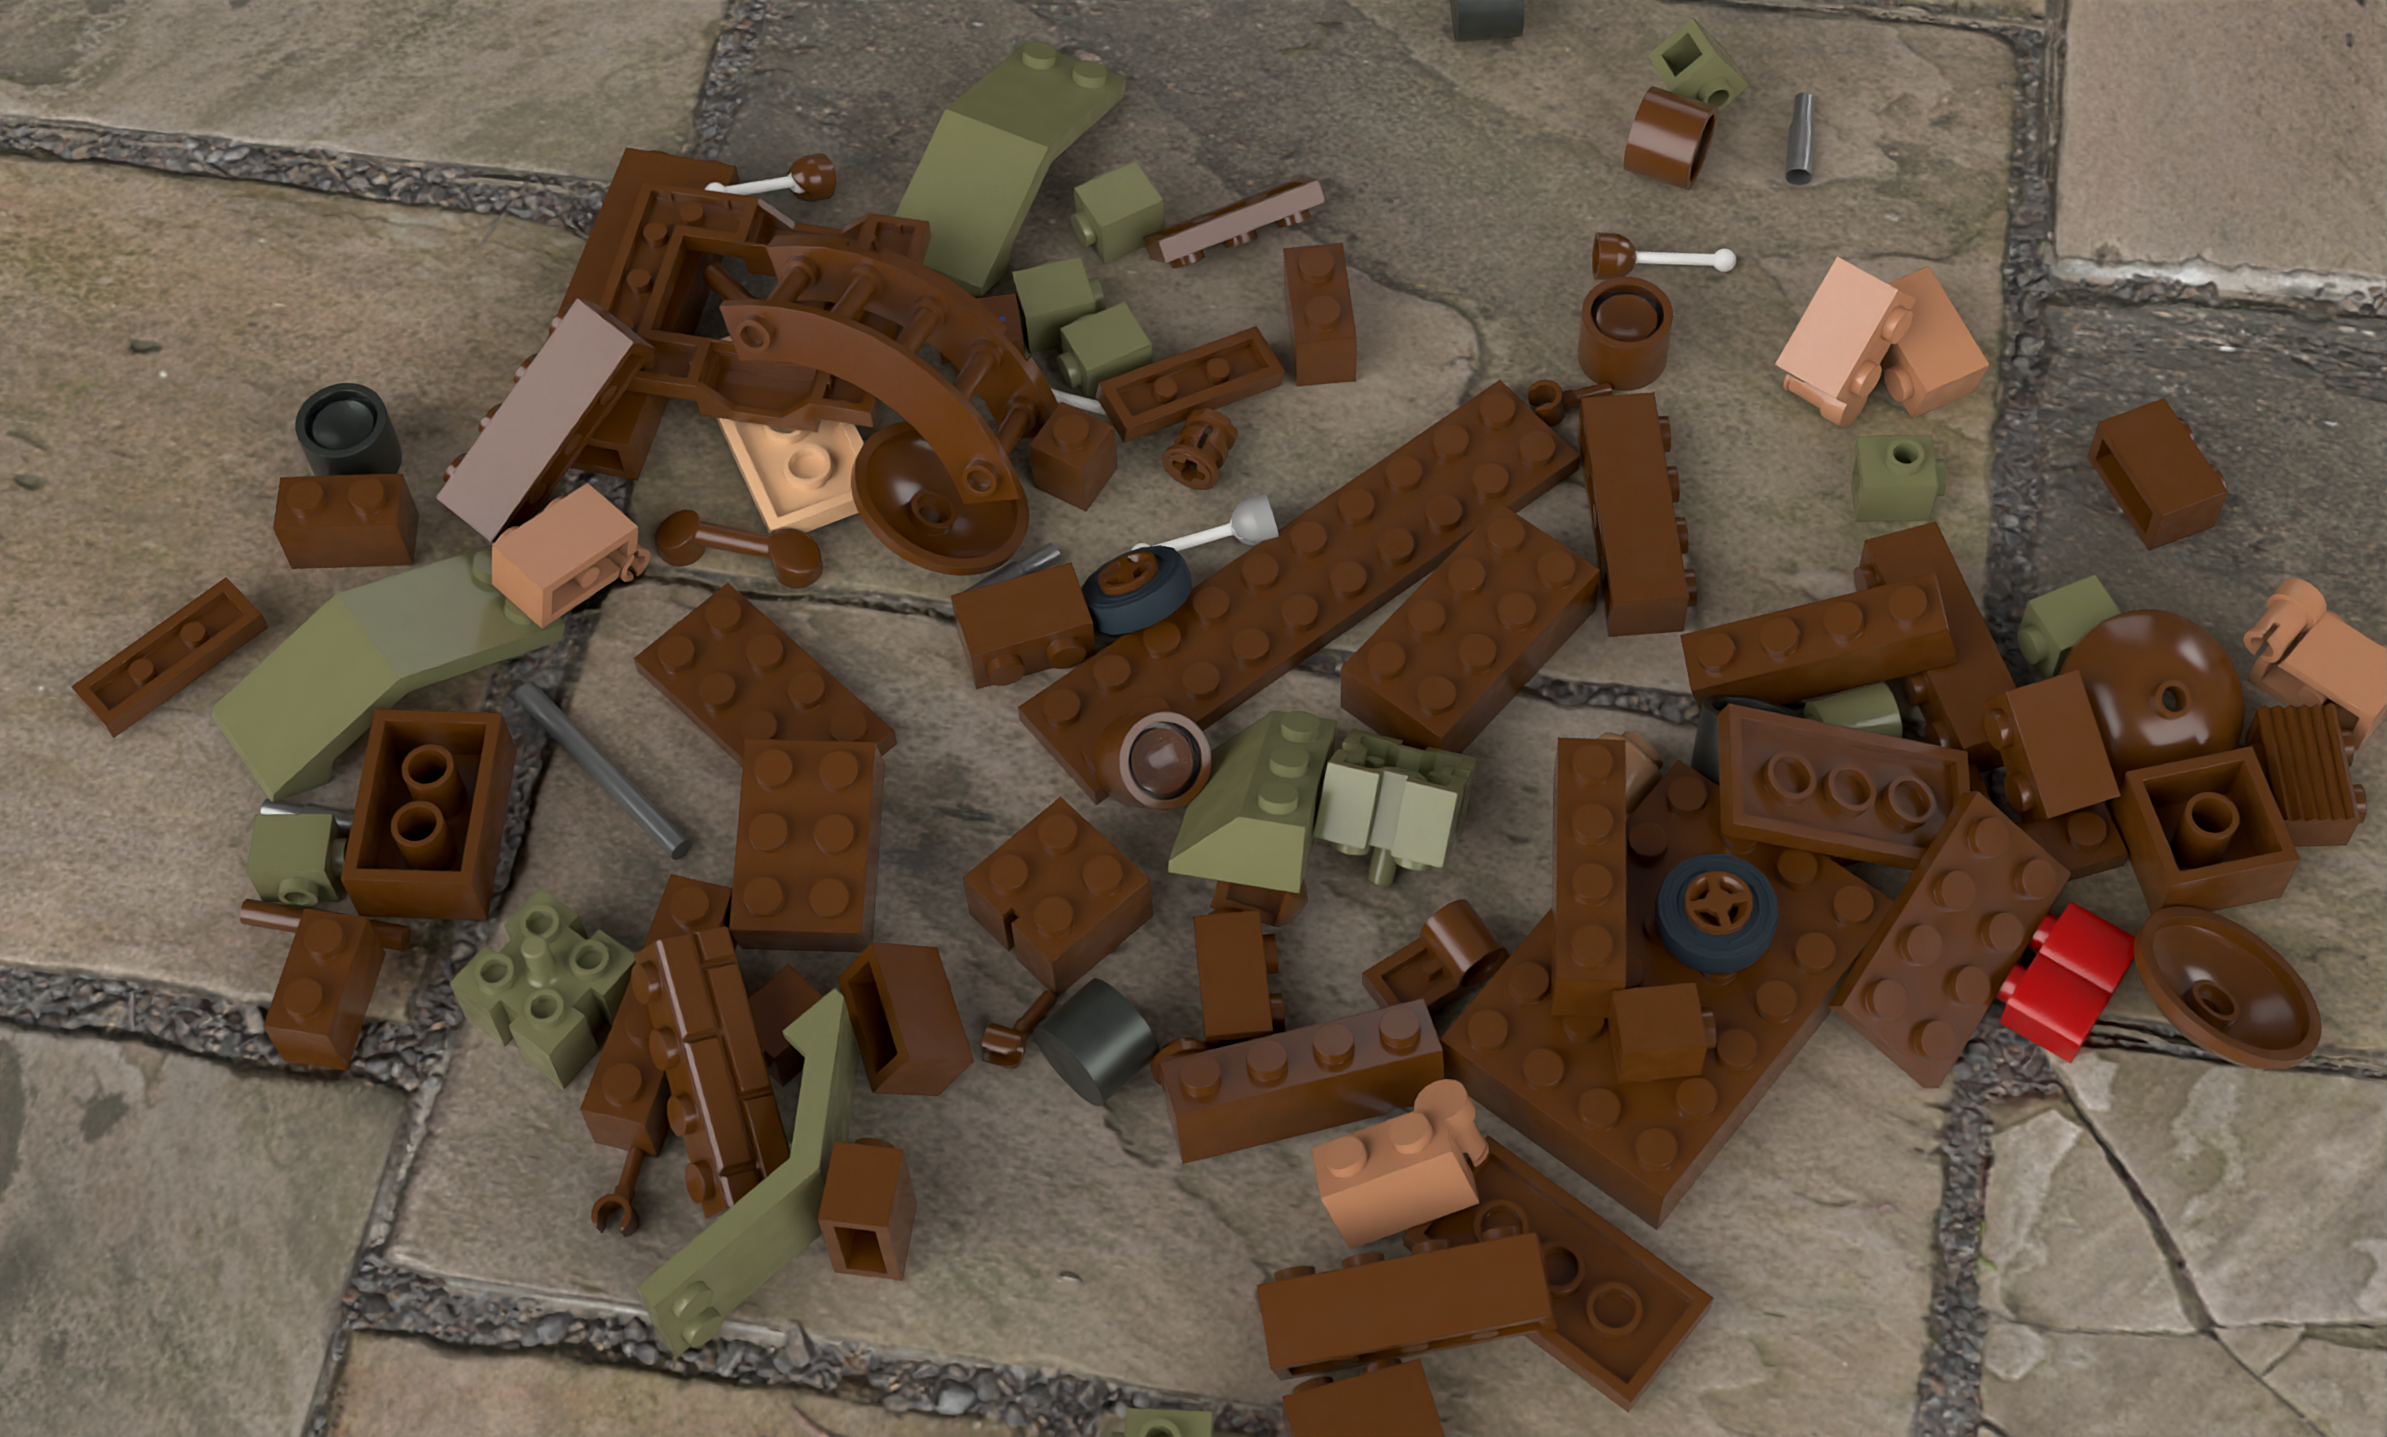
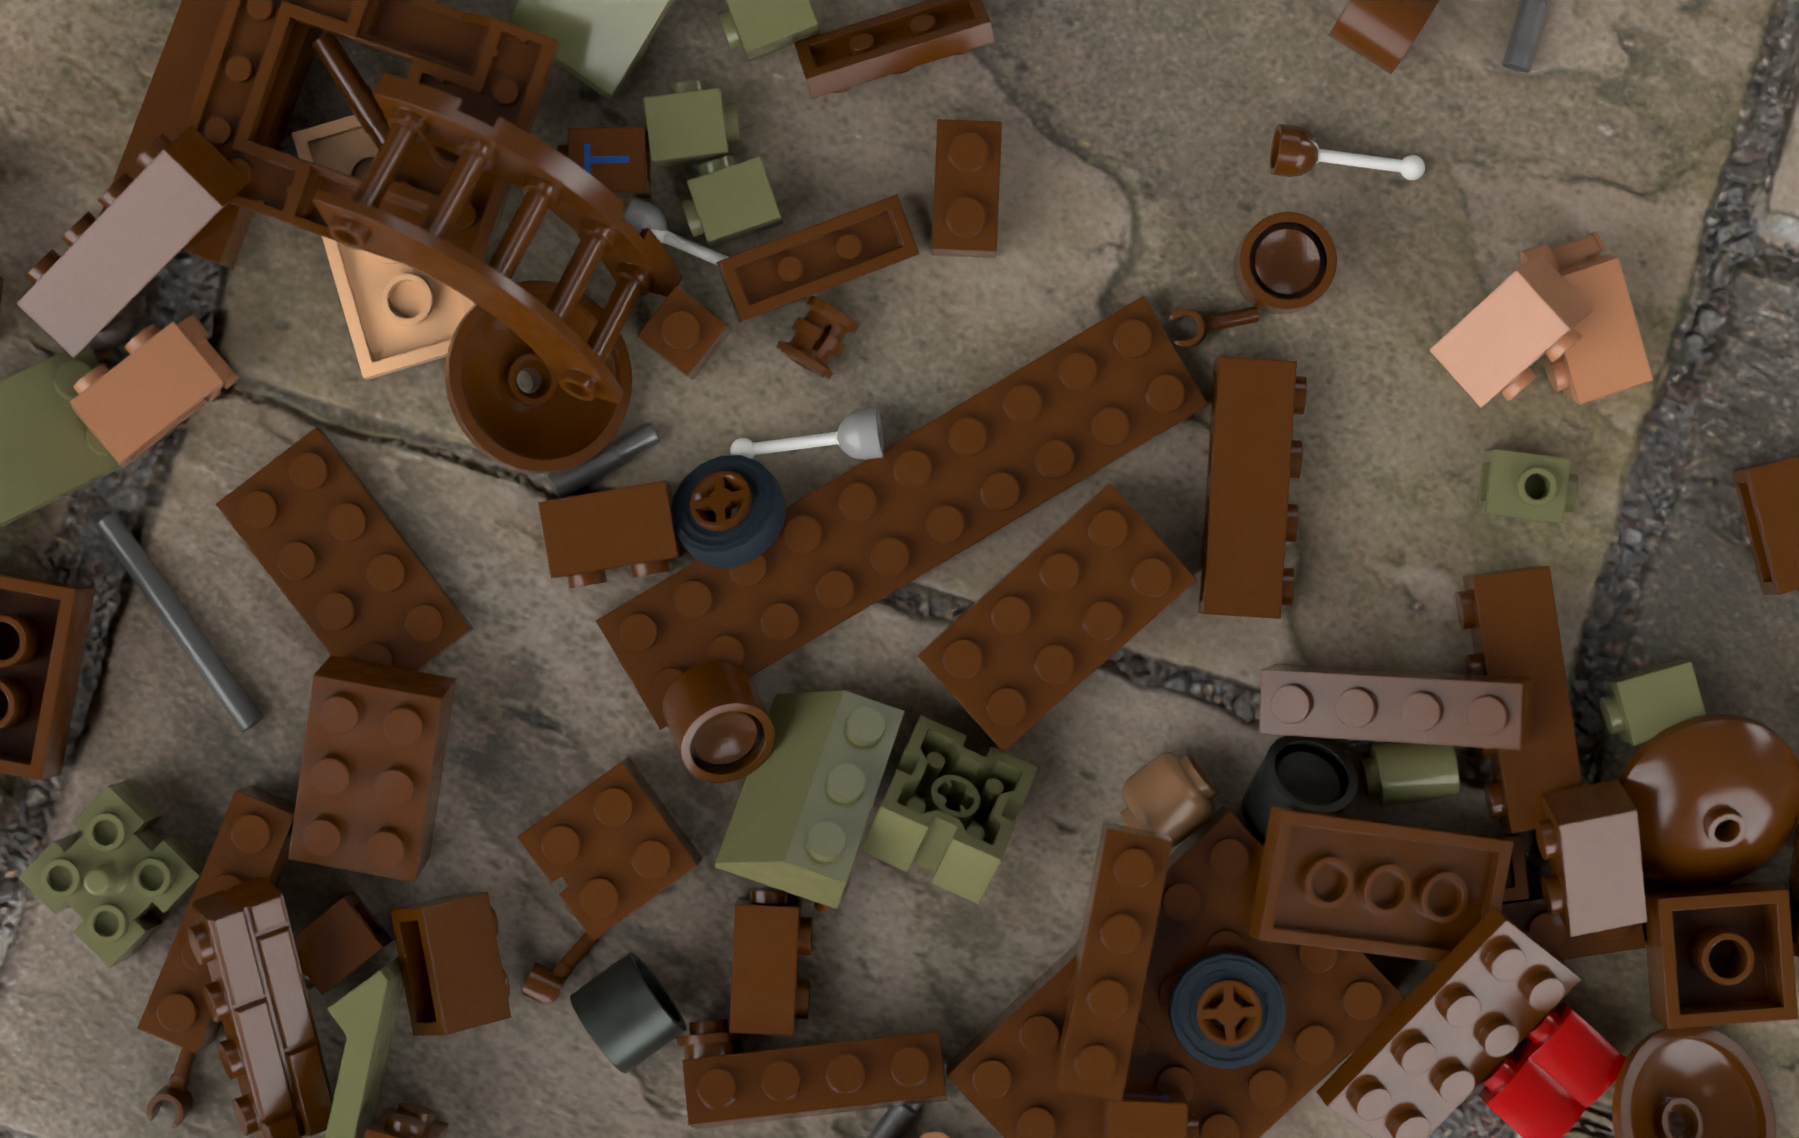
camera: 10 degrees right, 30 degrees up
reddish brown bar [655,509,823,589] -> none
reddish brown plate [1362,899,1510,1015] -> none

